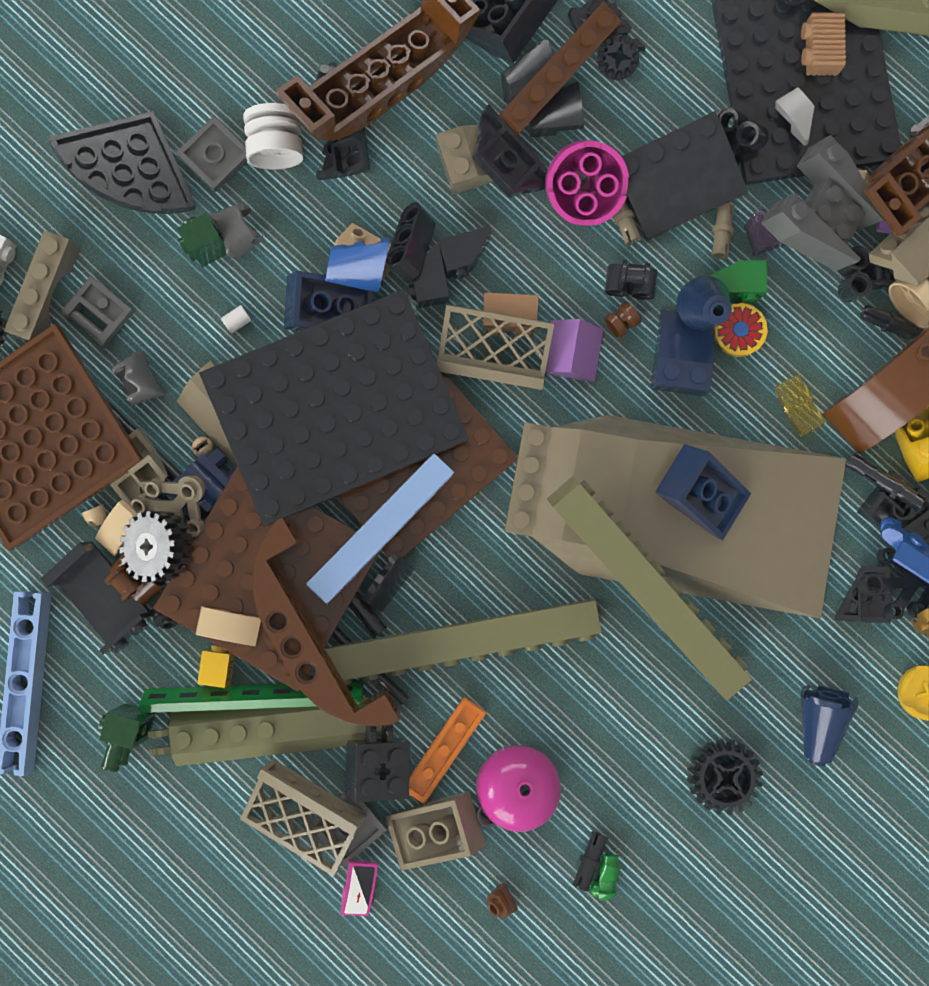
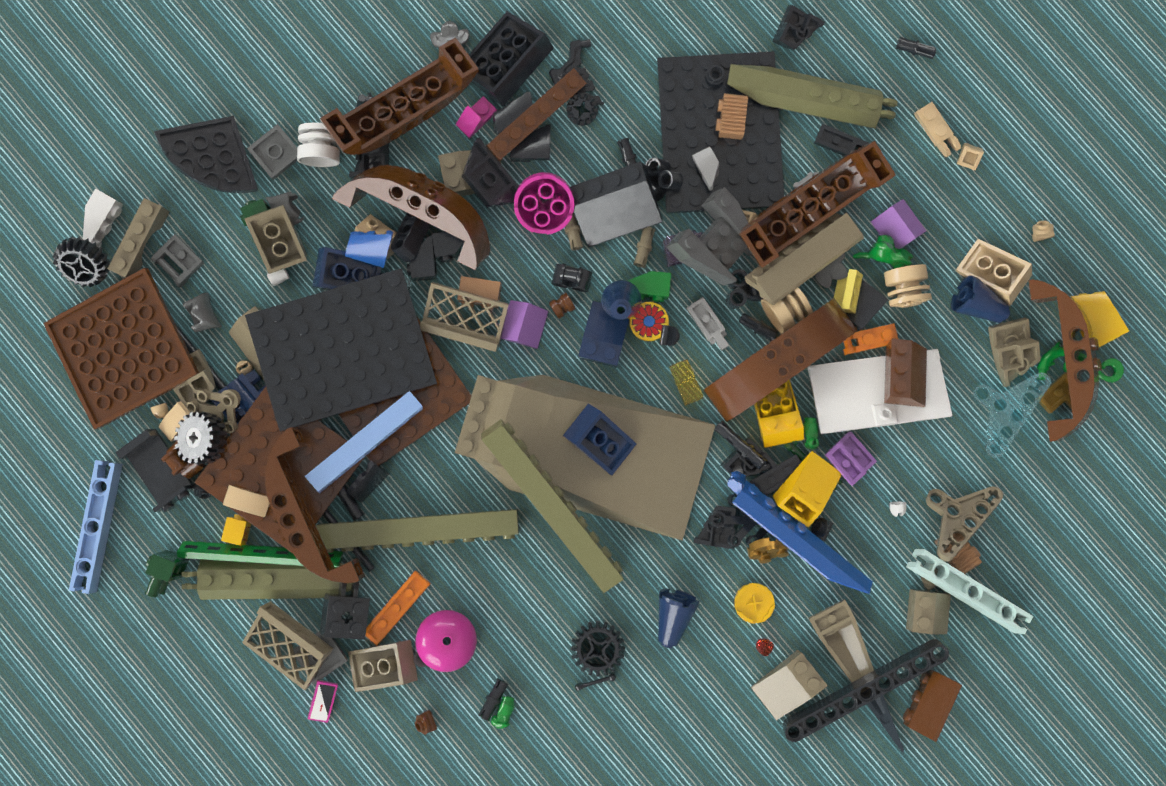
camera: 10 degrees right, 0 degrees up
none -> dark tan slope [244,205,307,274]
none -> reddish brown slope [332,165,490,270]
none -> dark pink slope [456,96,497,139]
none -> black hinge [575,673,616,690]
none -> black pin [617,138,637,166]
none -> black plate [659,325,680,346]
none -> light grey hinge [686,297,729,351]

